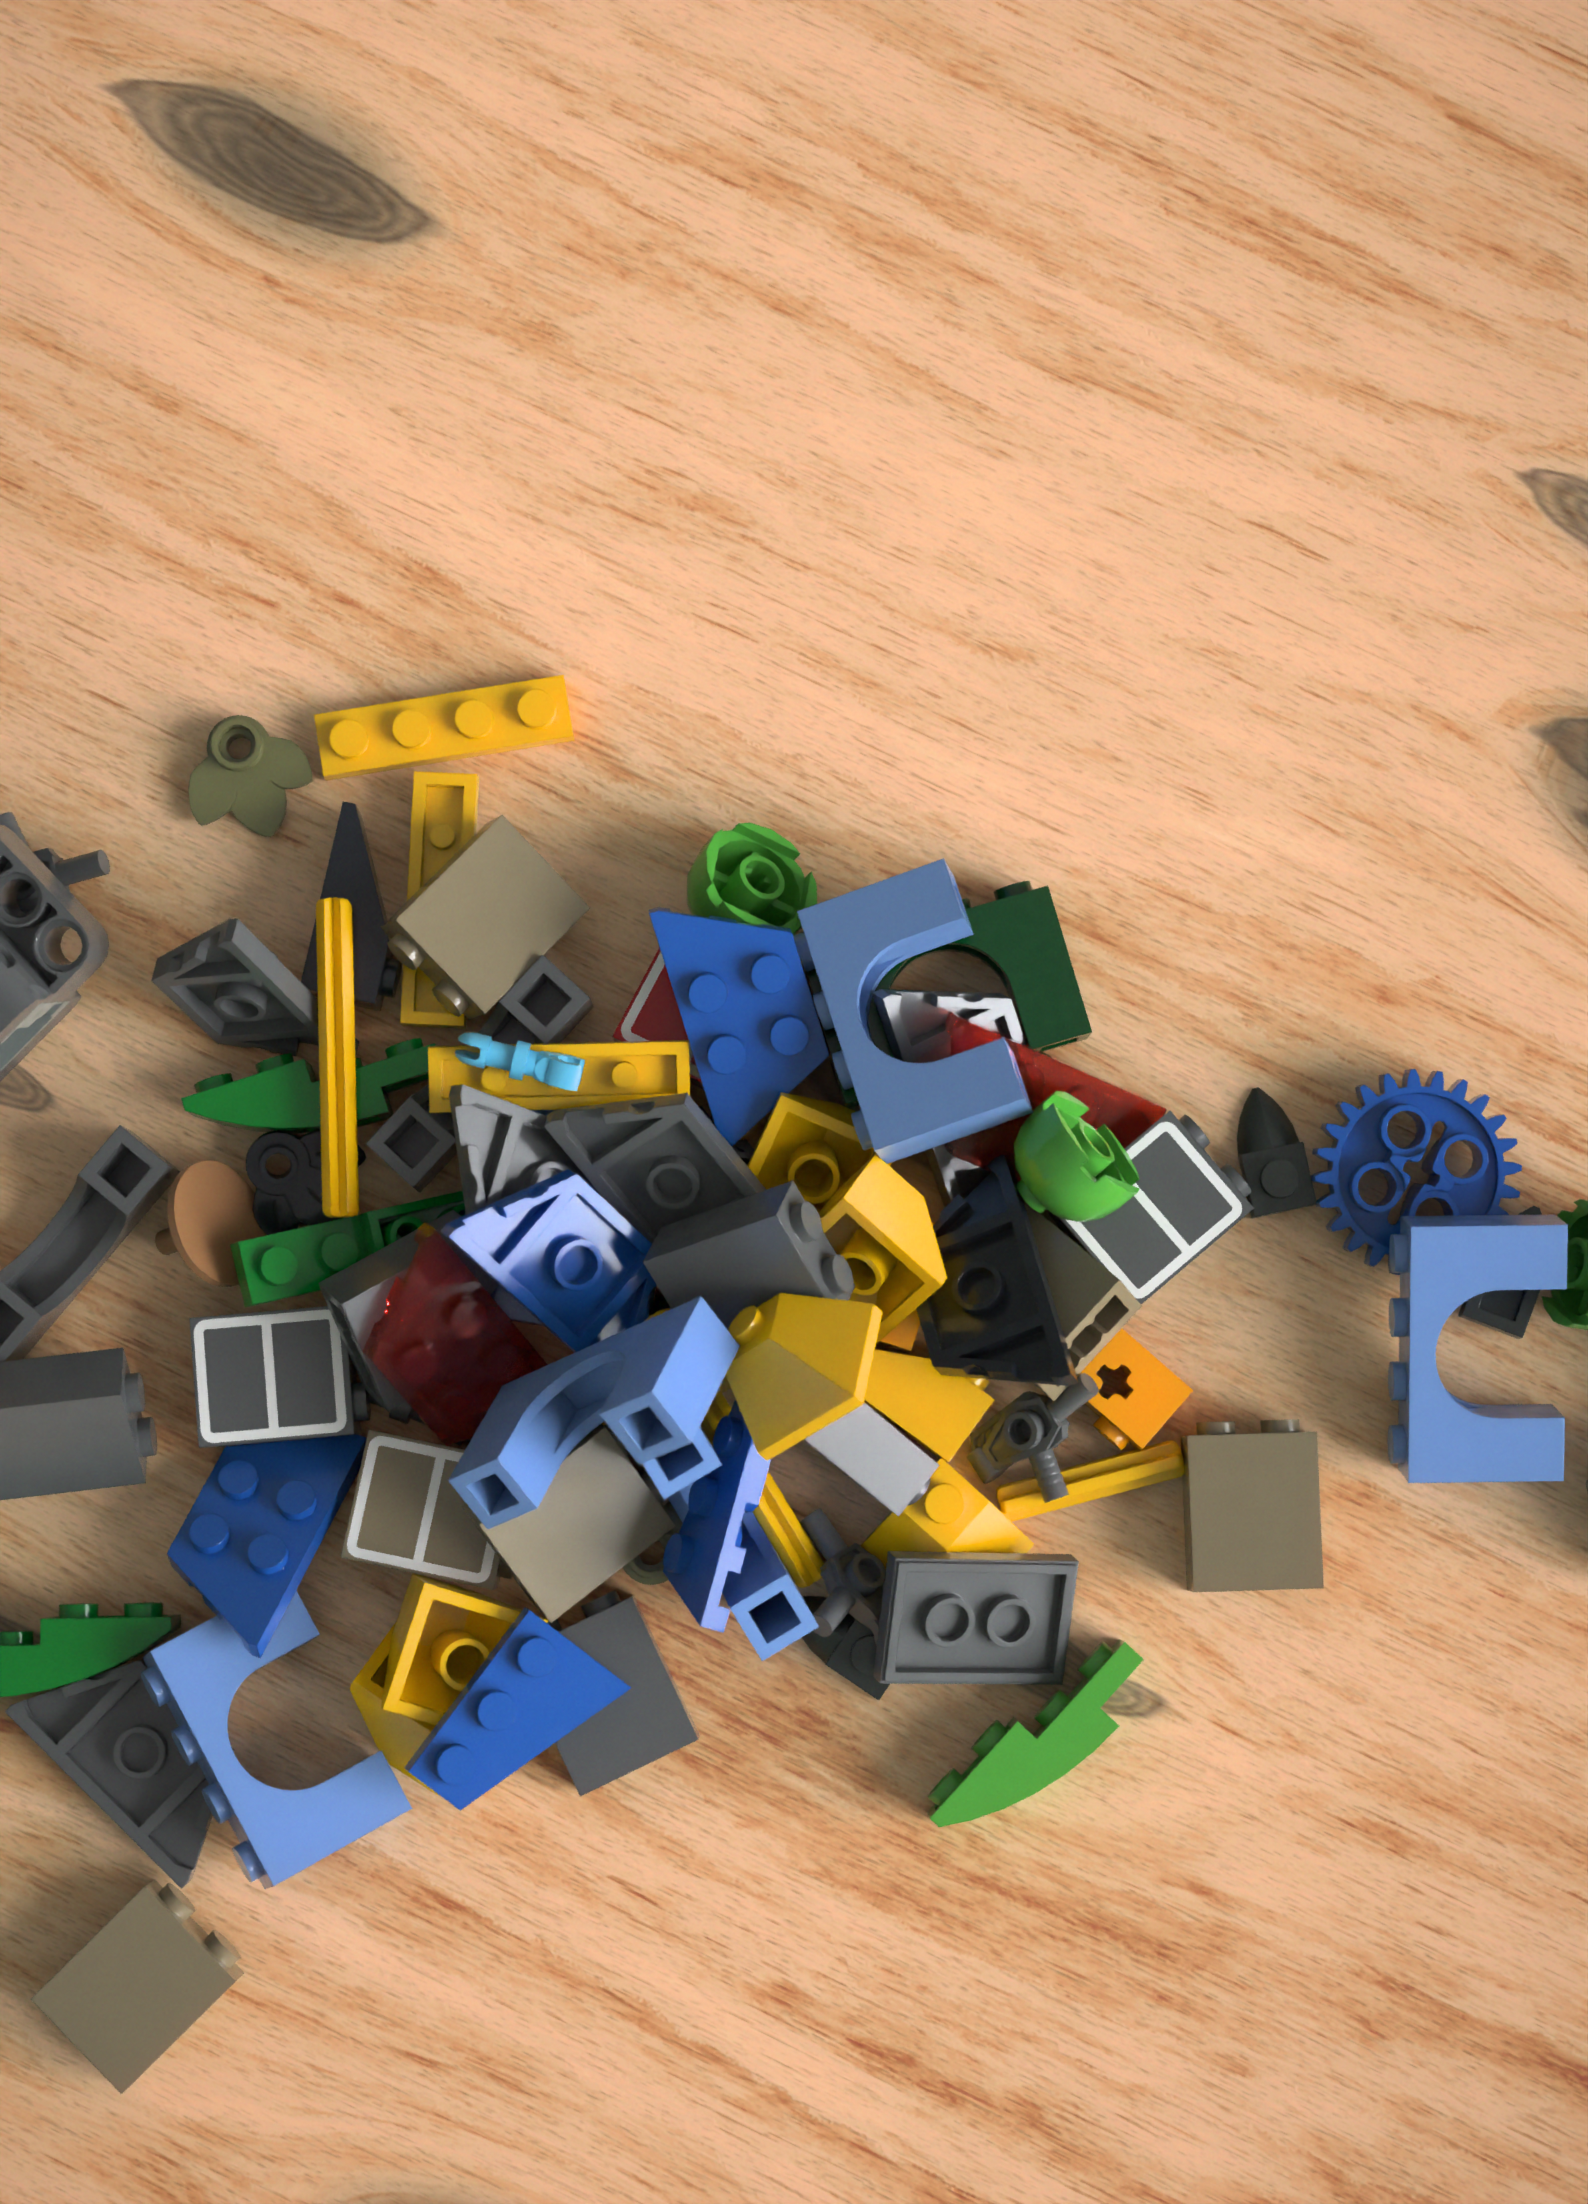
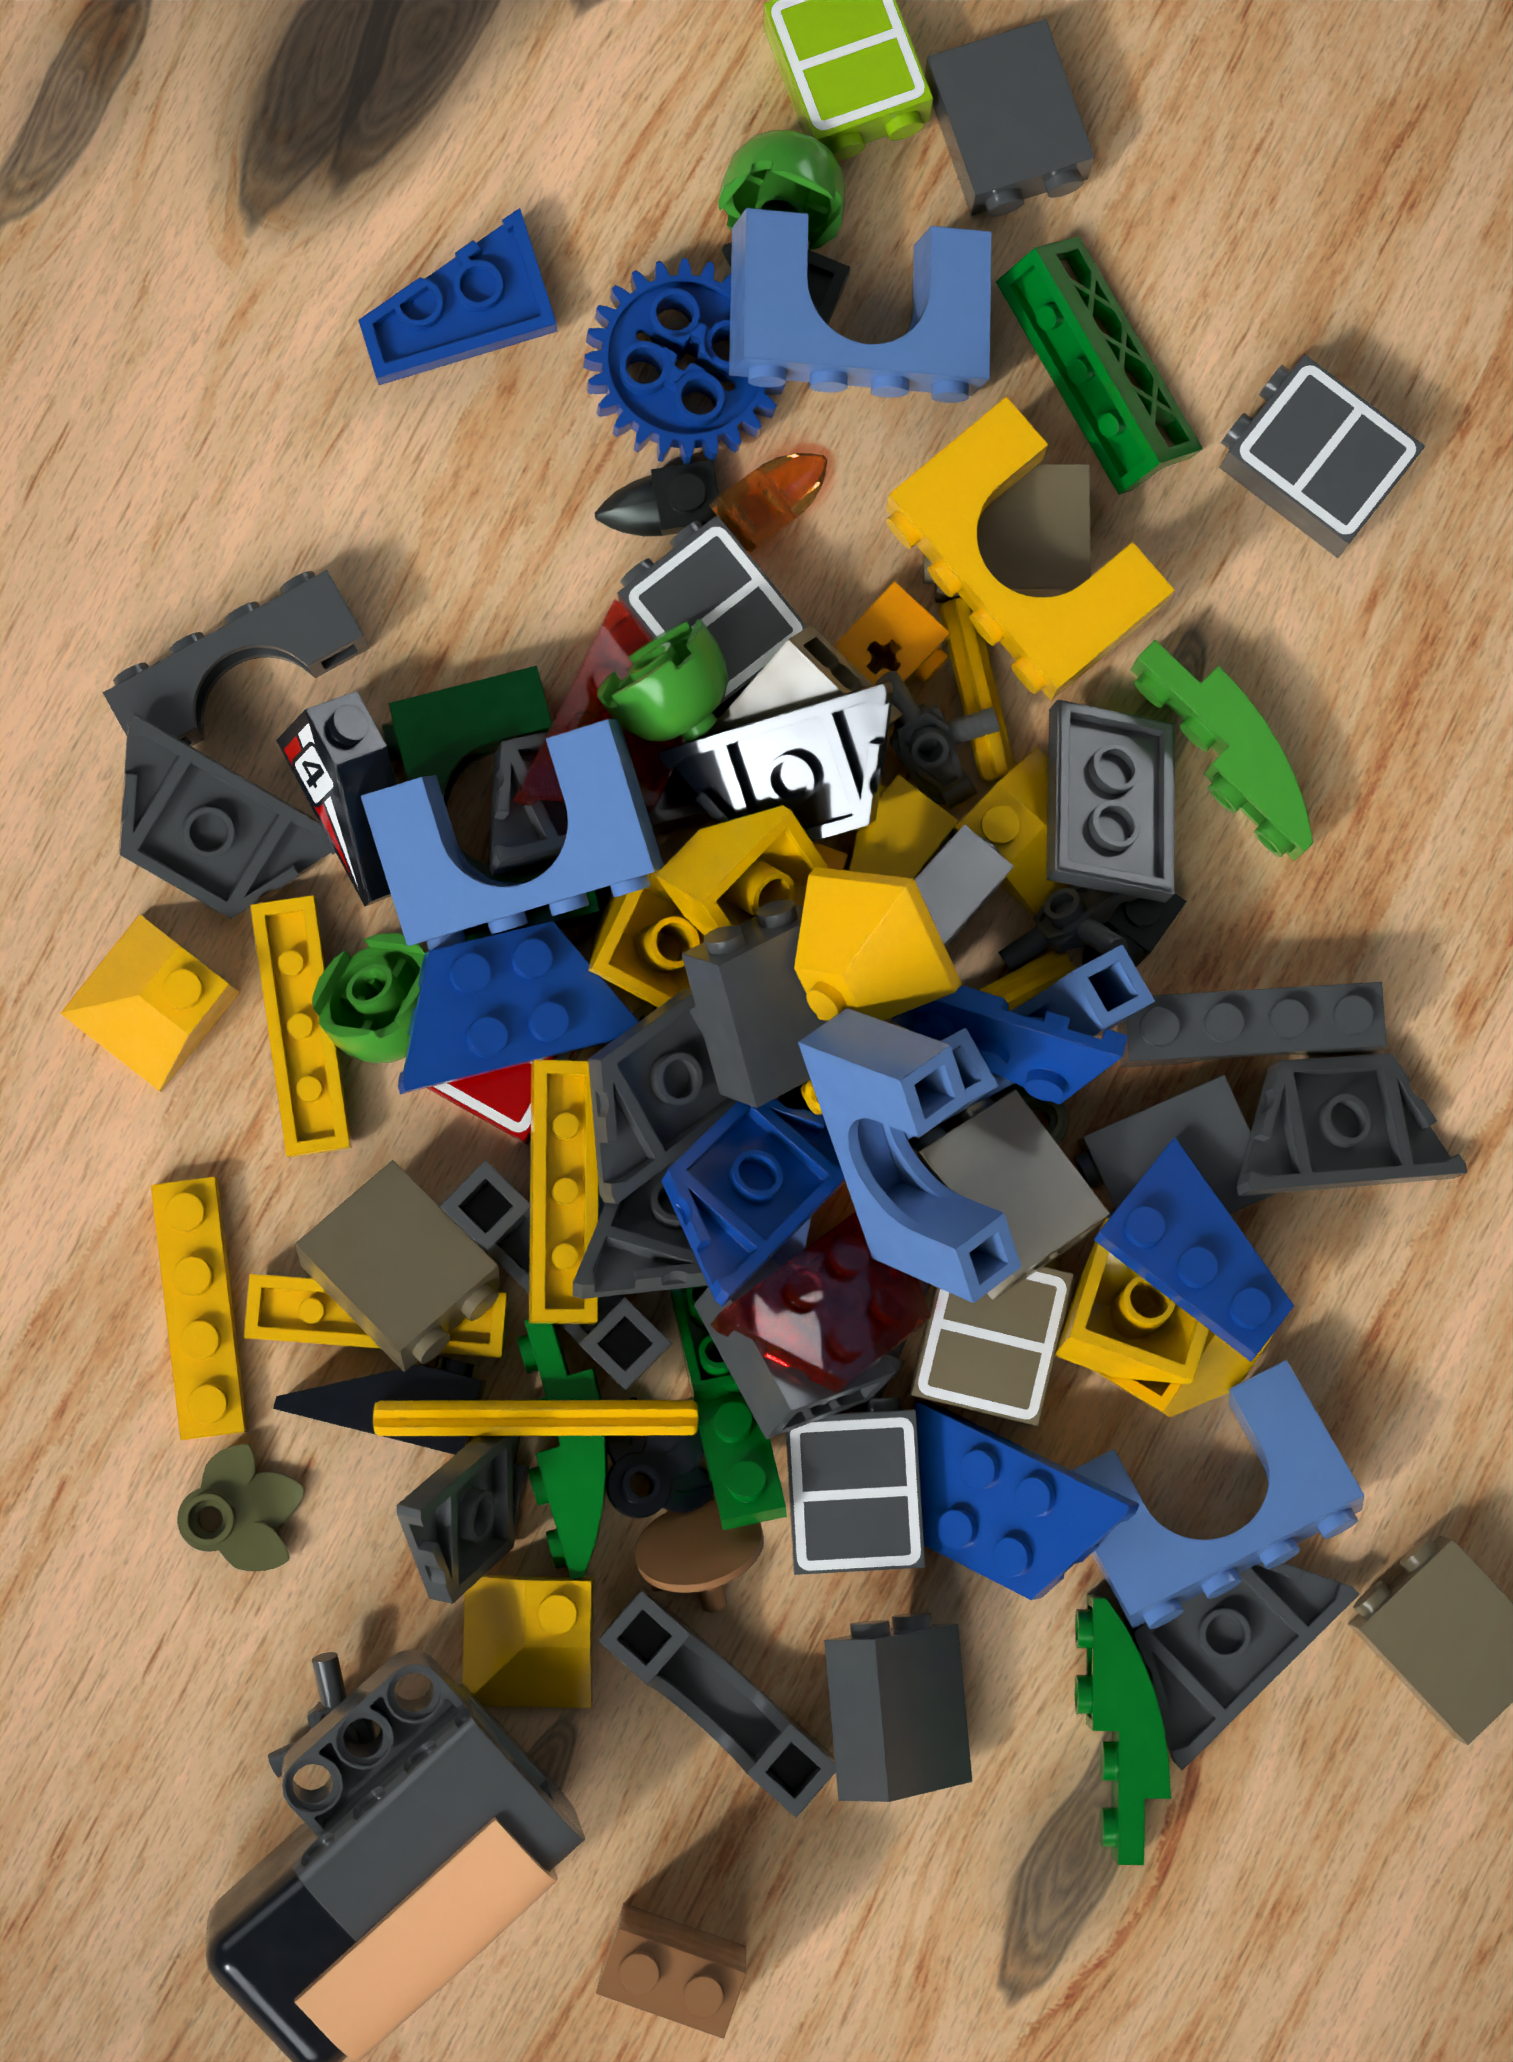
camera: 90 degrees left, 0 degrees up
medium azure piece [455,1032,585,1091] -> none
none -> yellow slope [60,914,240,1092]
none -> dark grey arch [103,570,370,746]
none -> dark grey wing [119,712,336,919]
none -> yellow plate [250,895,352,1158]
none -> black slope [276,691,396,907]
none -> blue wing [358,208,558,385]
none -> yellow slope [463,1575,594,1708]
none -> clear orange plate [709,453,828,555]
none -> yellow arch [885,396,1175,701]
none -> green fence [996,236,1203,495]
none -> dark grey arch [1118,982,1387,1068]
none -> dark grey brick [1219,354,1425,558]
none -> dark grey wing [1237,1053,1467,1196]

